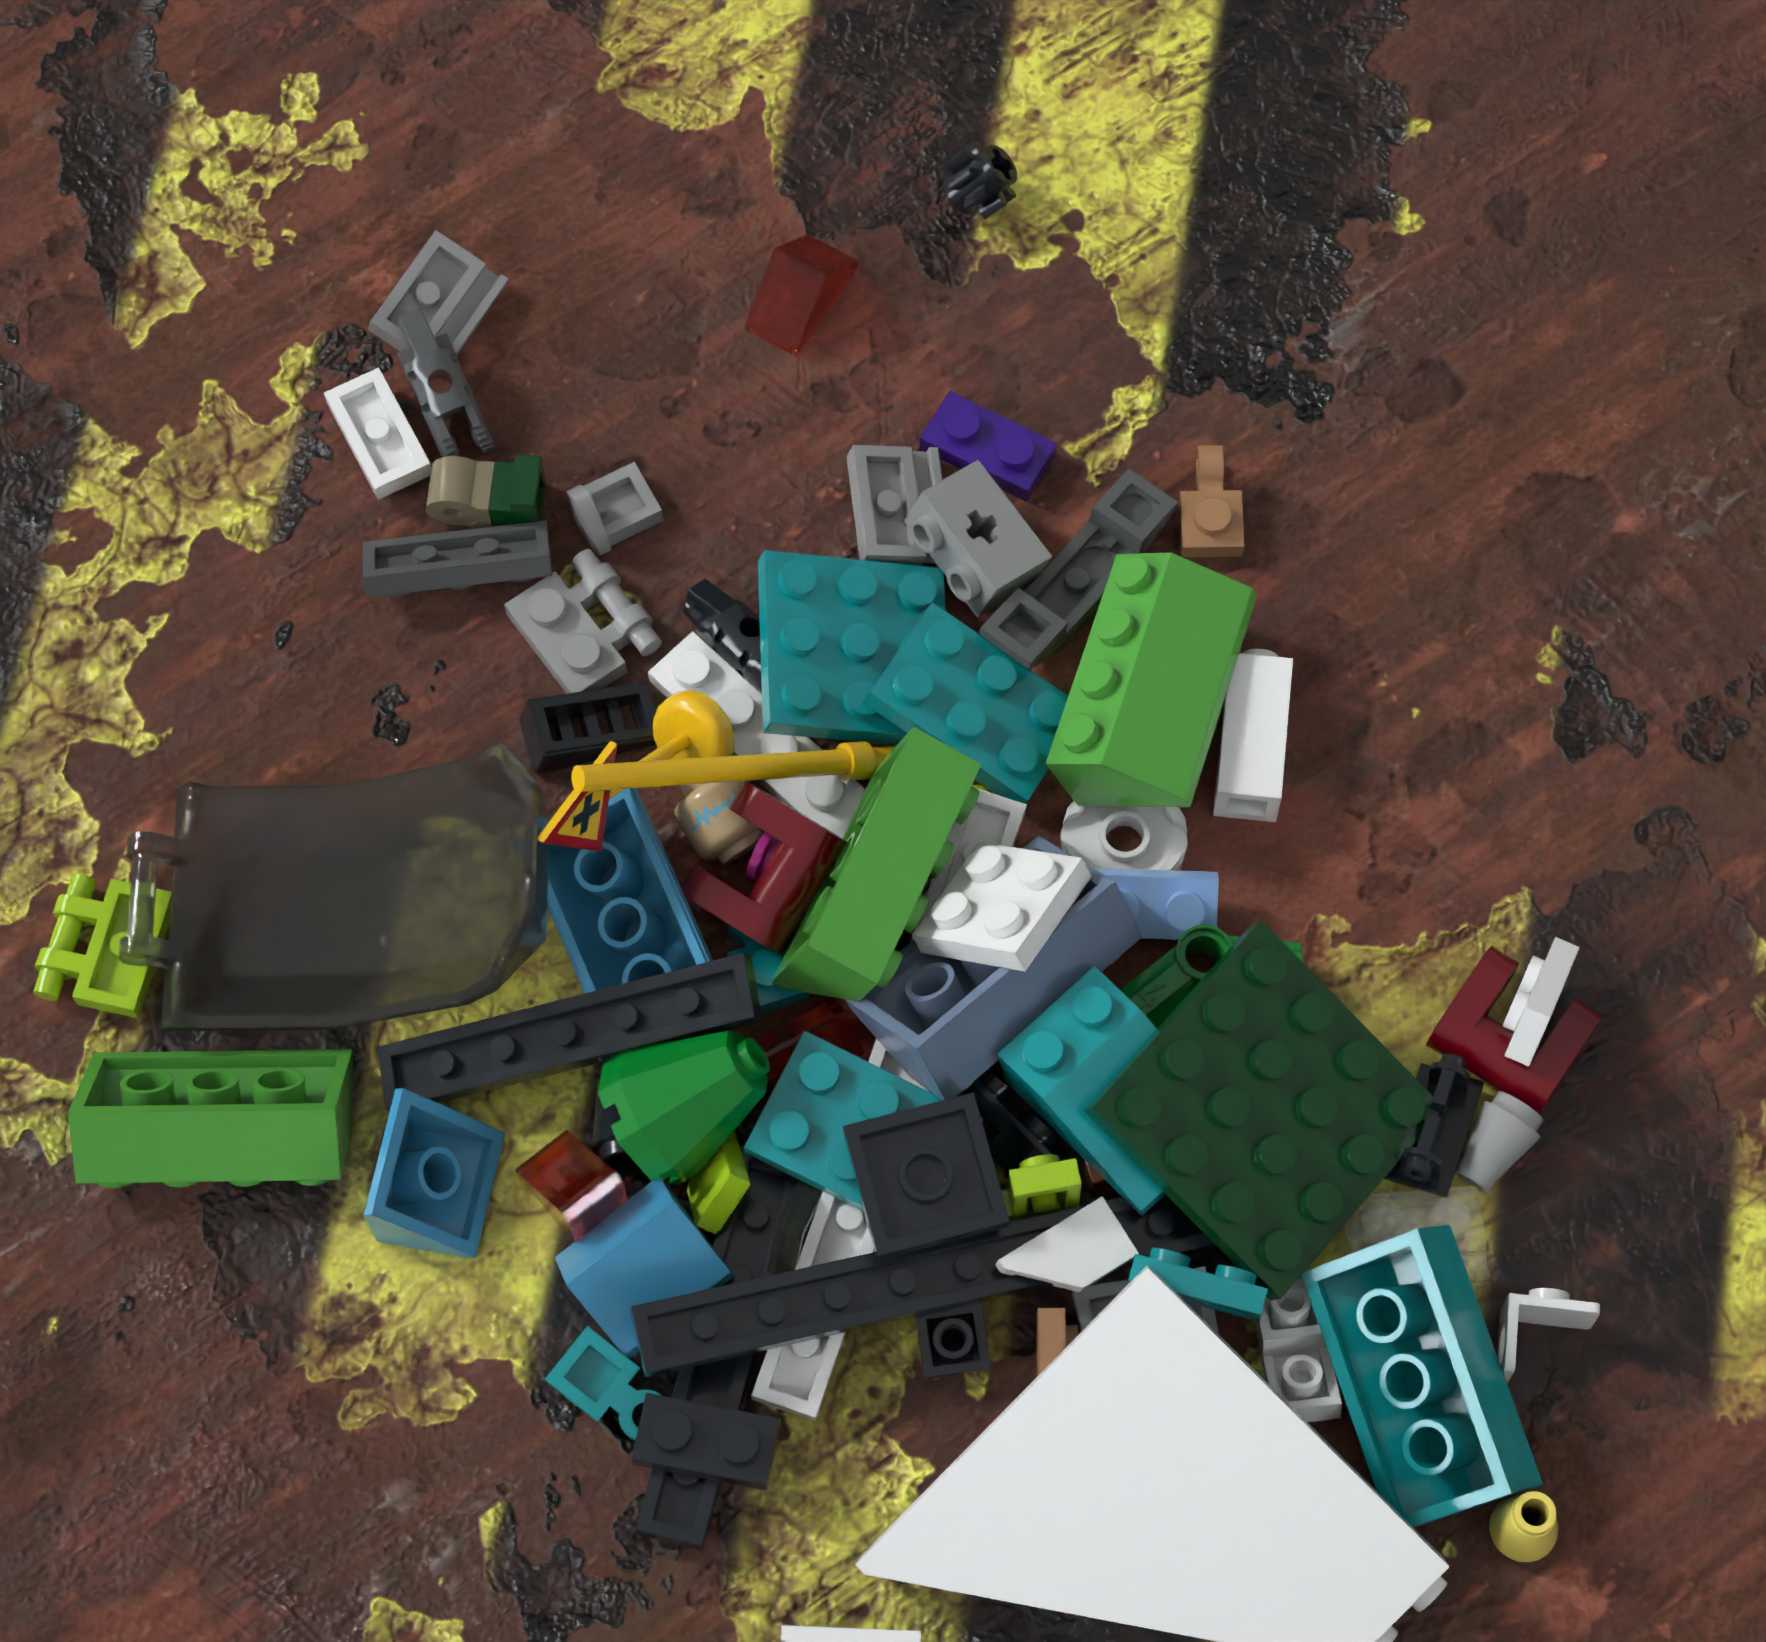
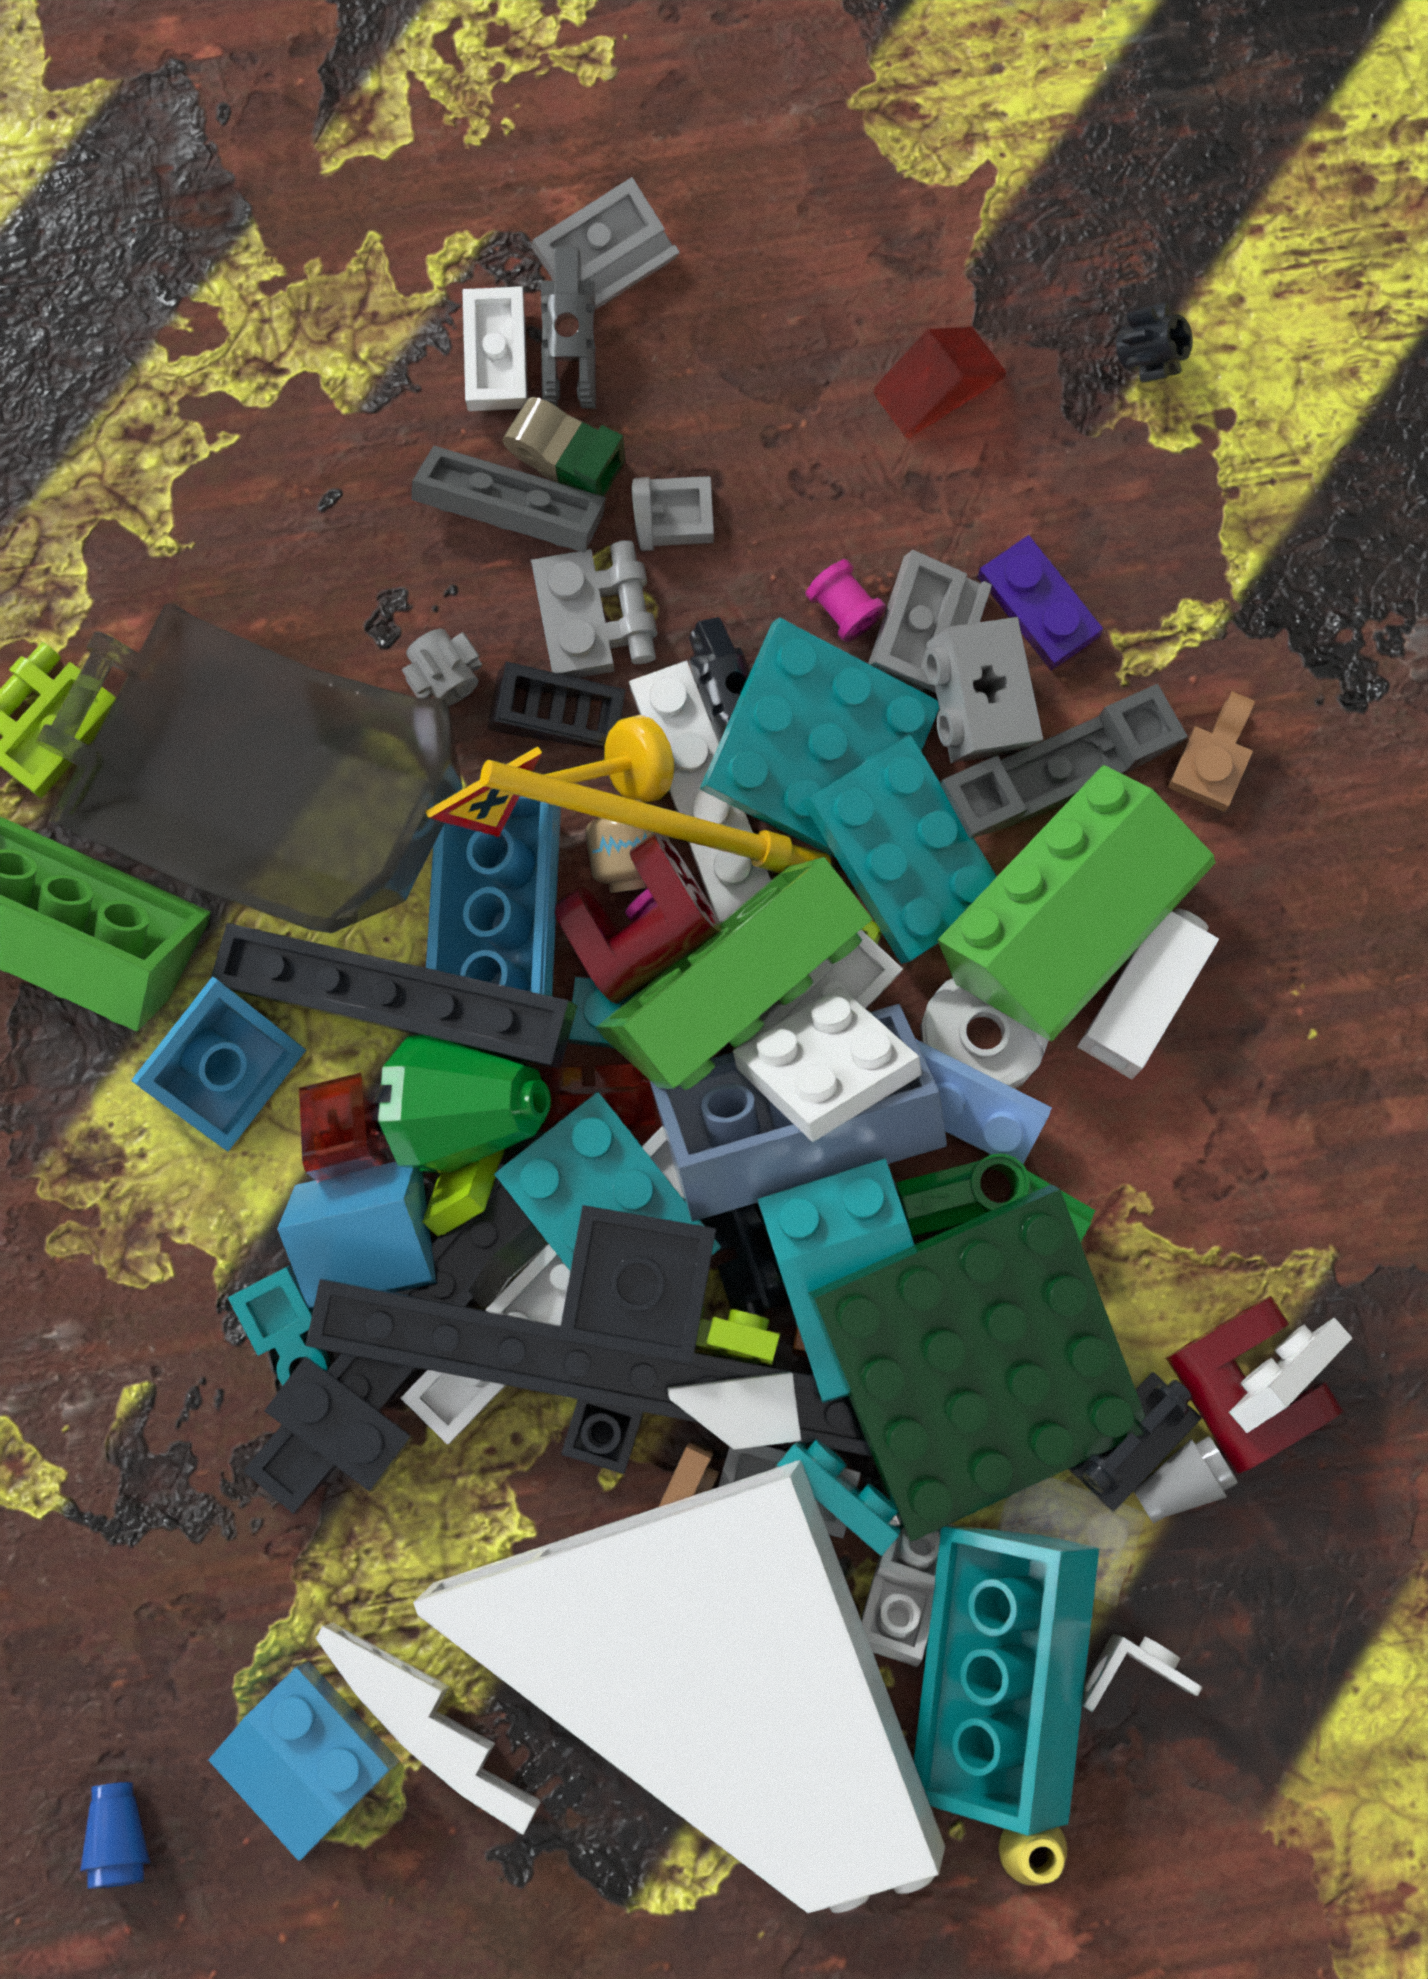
camera: 25 degrees right, 10 degrees up
none -> light grey gear [402,629,482,707]
none -> dark pink bush [805,559,886,642]

